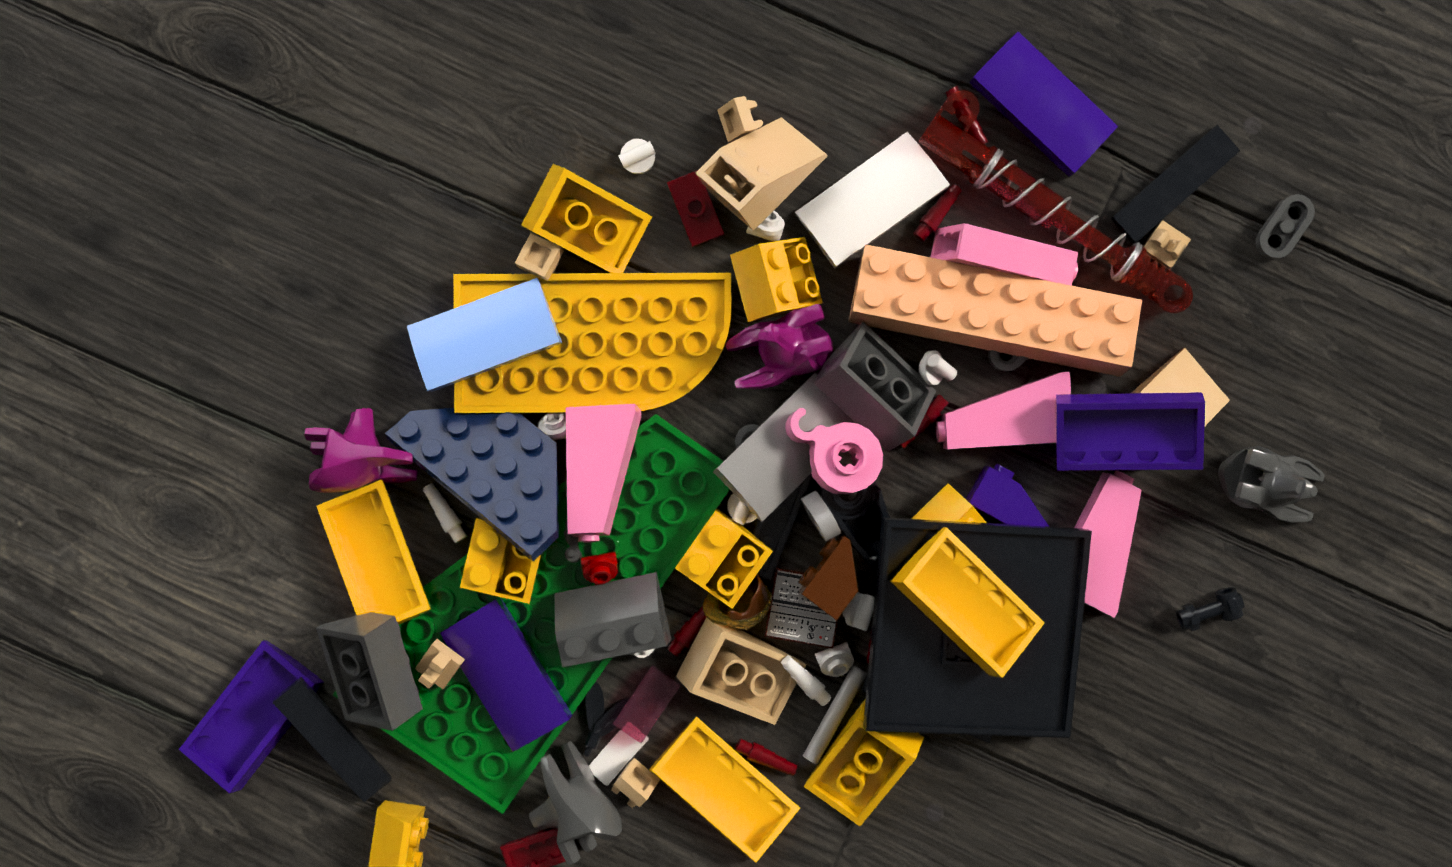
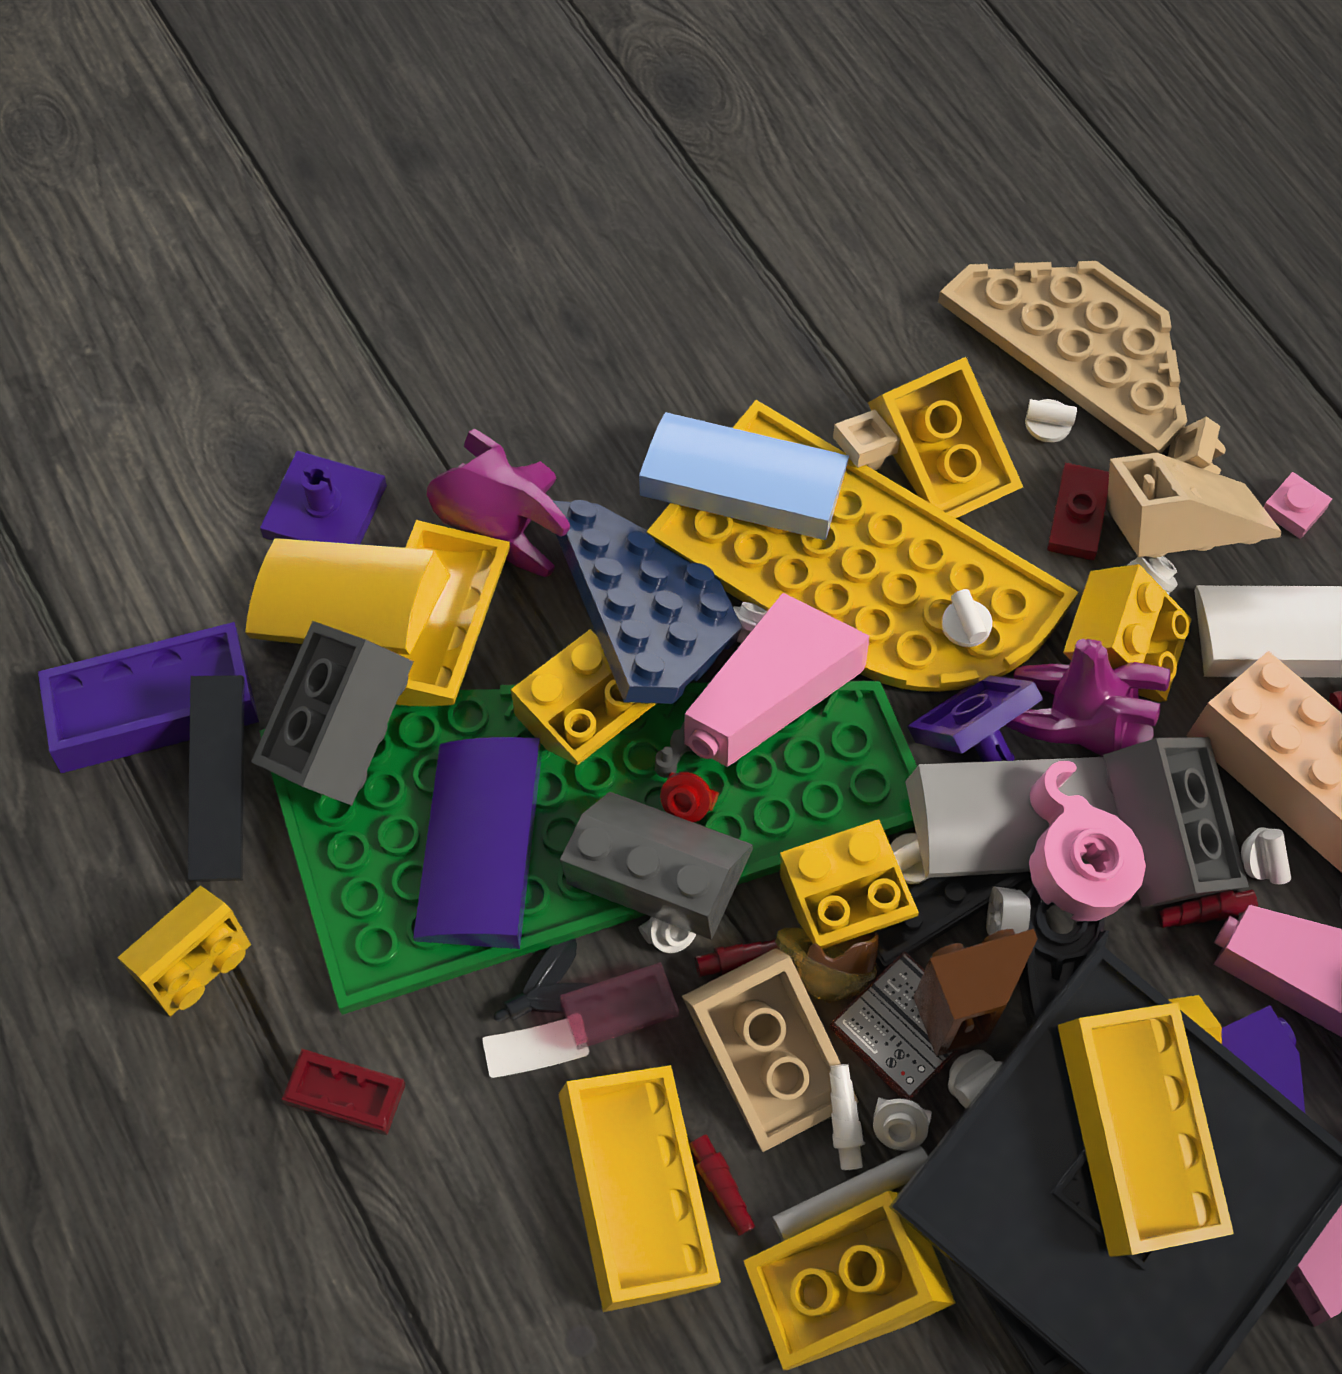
camera: 40 degrees right, 25 degrees down
tan tile [415,639,465,689] -> none
white animal [423,483,467,543] -> none
dark grey piece [529,741,622,865] -> none
tan tile [611,758,660,808] -> none
none -> yellow slope [245,538,451,655]
none -> dark purple tile [260,451,387,545]
none -> dark purple tile [907,675,1043,762]
none -> tan plate [938,261,1187,454]
none -> white plate [942,589,992,647]
none -> bright pink plate [1263,472,1332,539]

